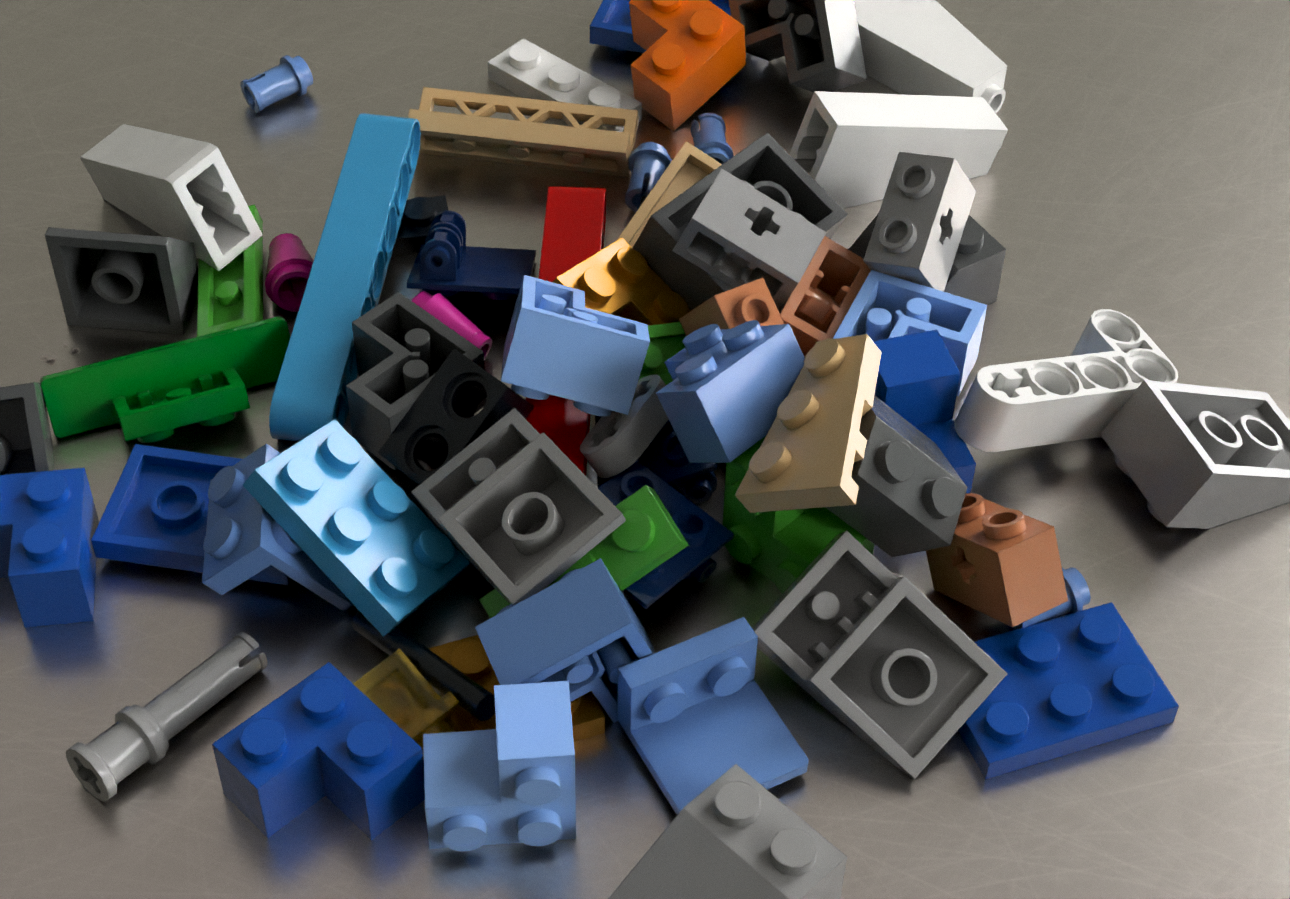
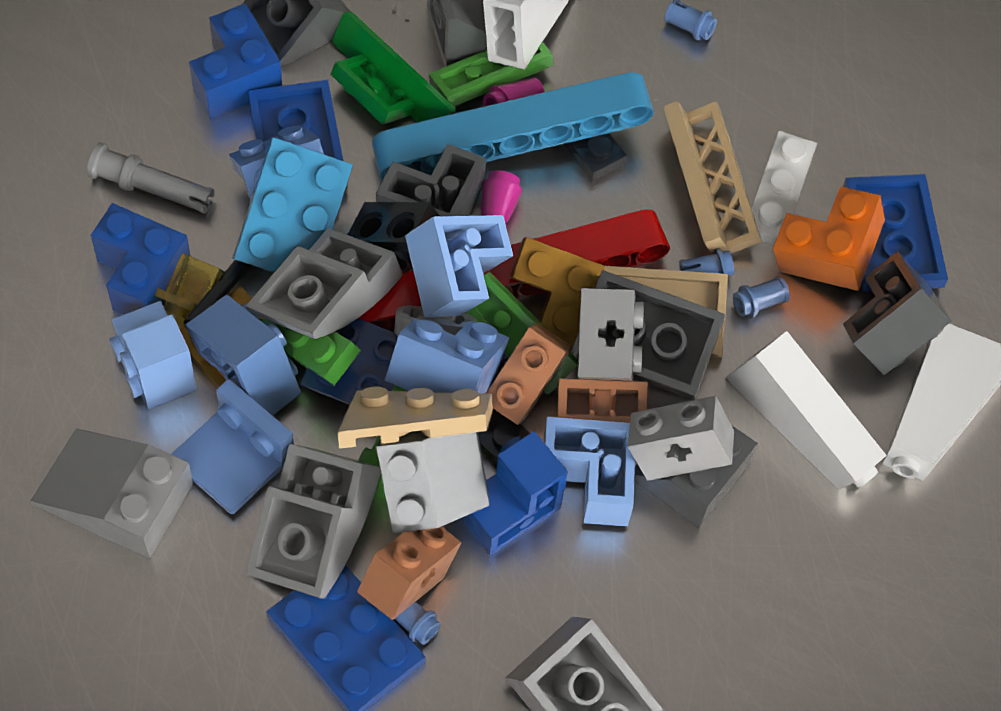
camera: 65 degrees right, 15 degrees up
dark blue hinge [407,211,536,300] -> none
white beam [954,309,1178,452] -> none

